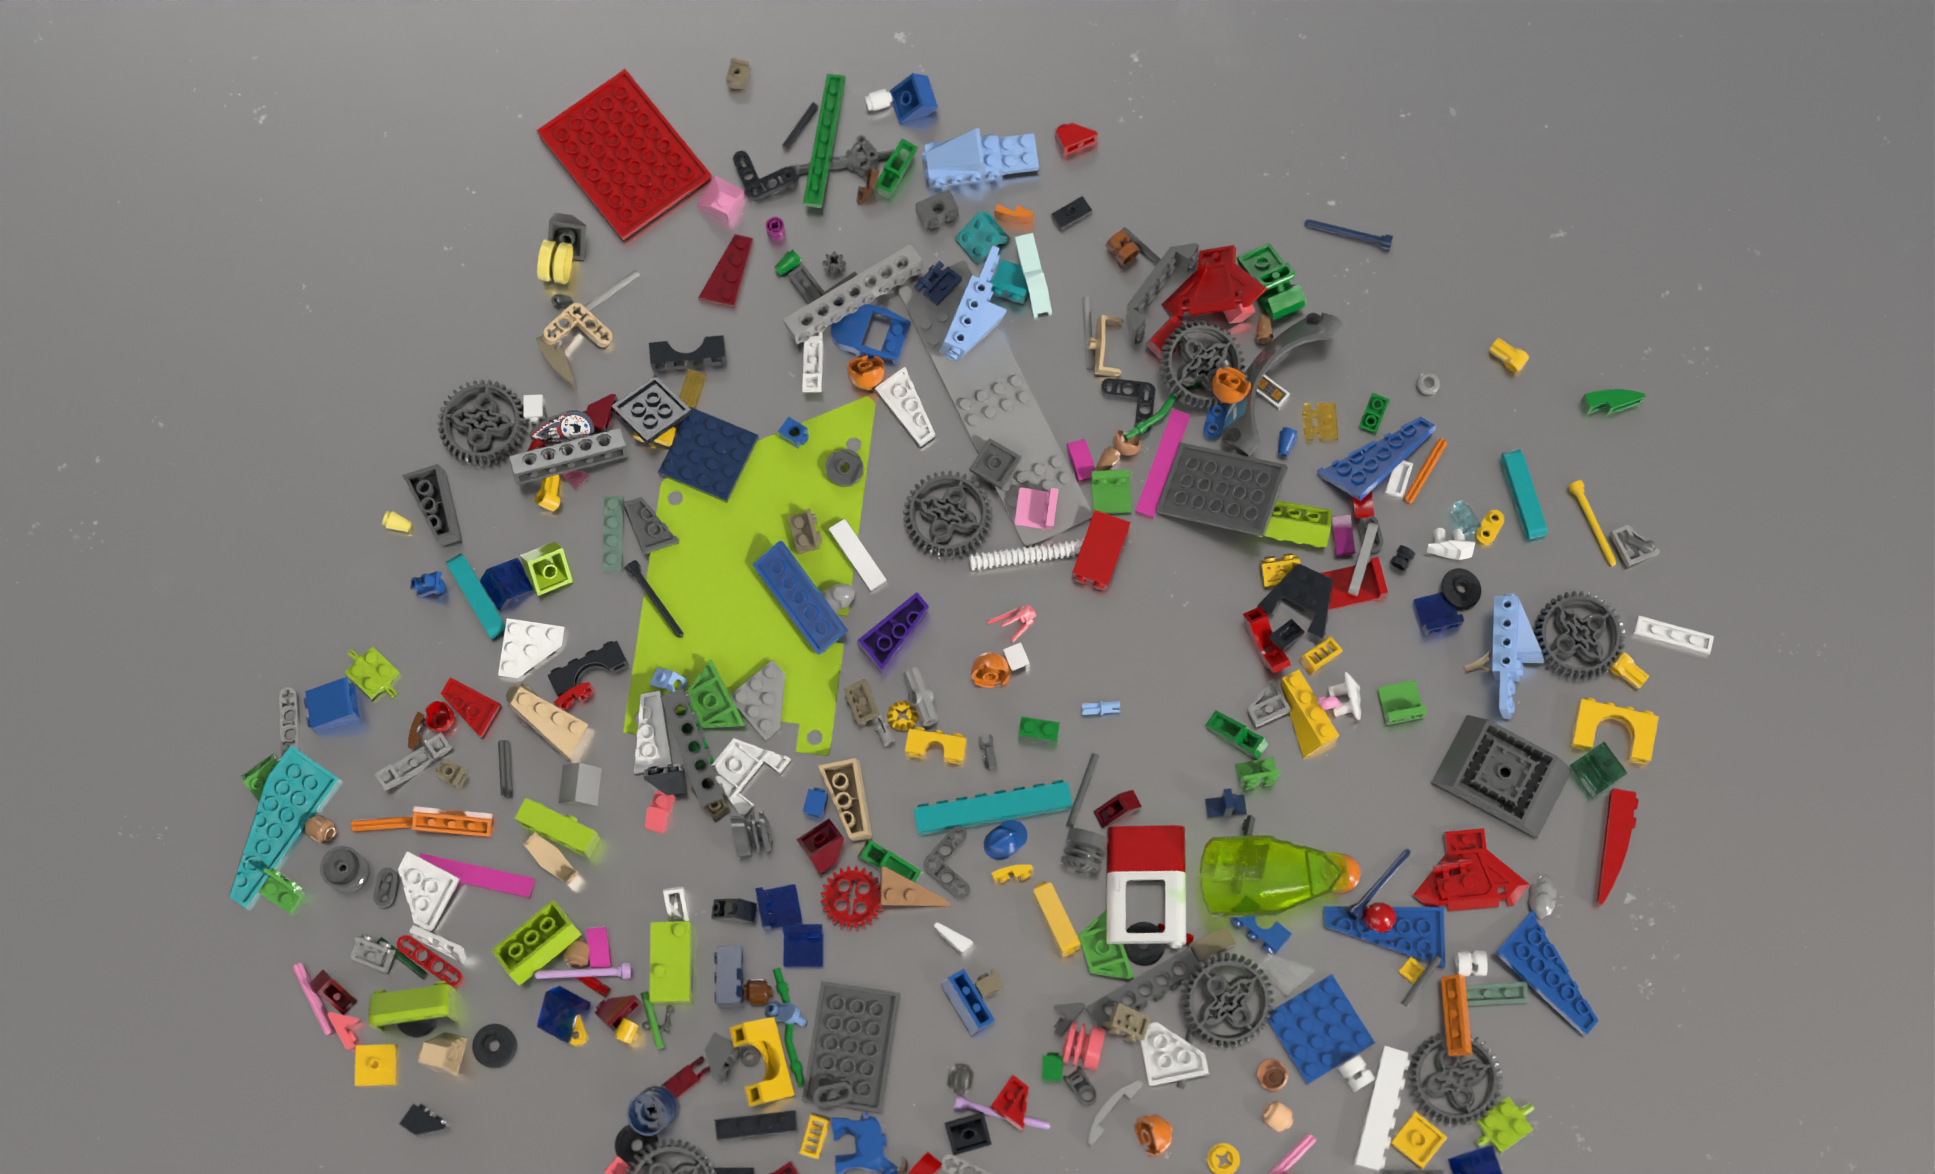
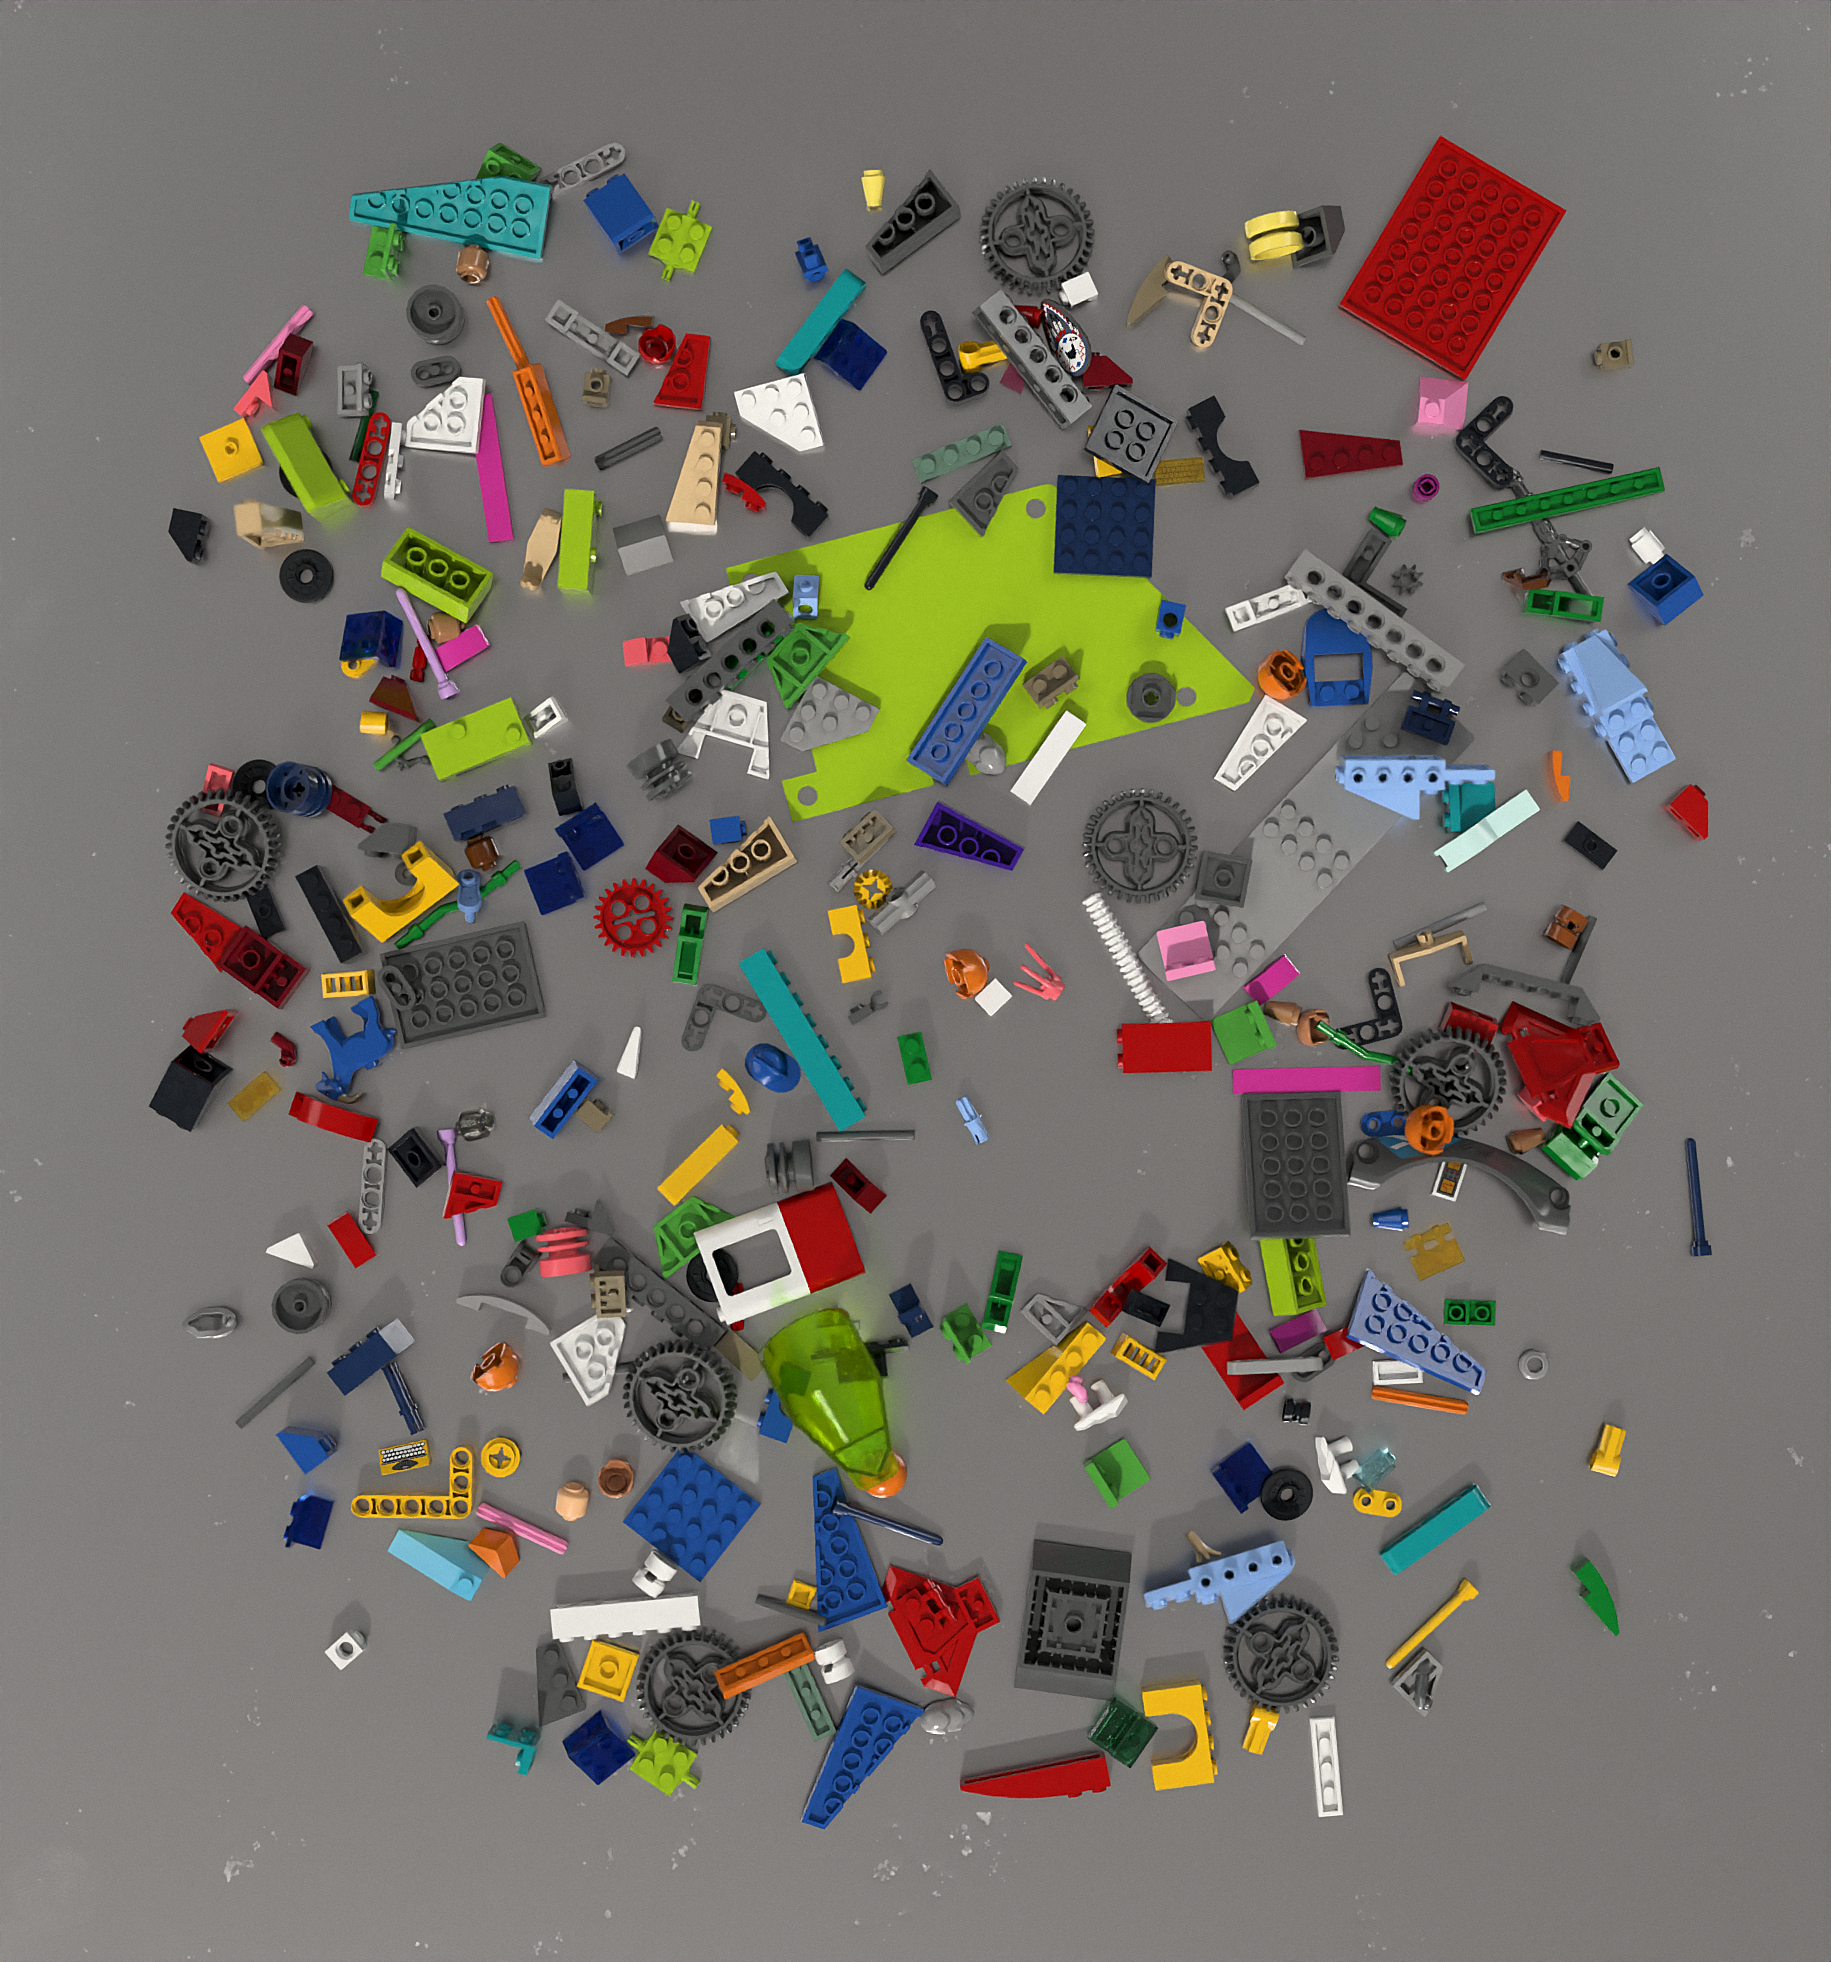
camera: 65 degrees right, 15 degrees up
lime slope [520,541,573,596] -> none
medium nougat wing [880,867,950,906] -> none
teal bracket [955,211,1011,263] -> none
red hair [1363,902,1396,932] -> none
none -> black beam [920,310,990,406]

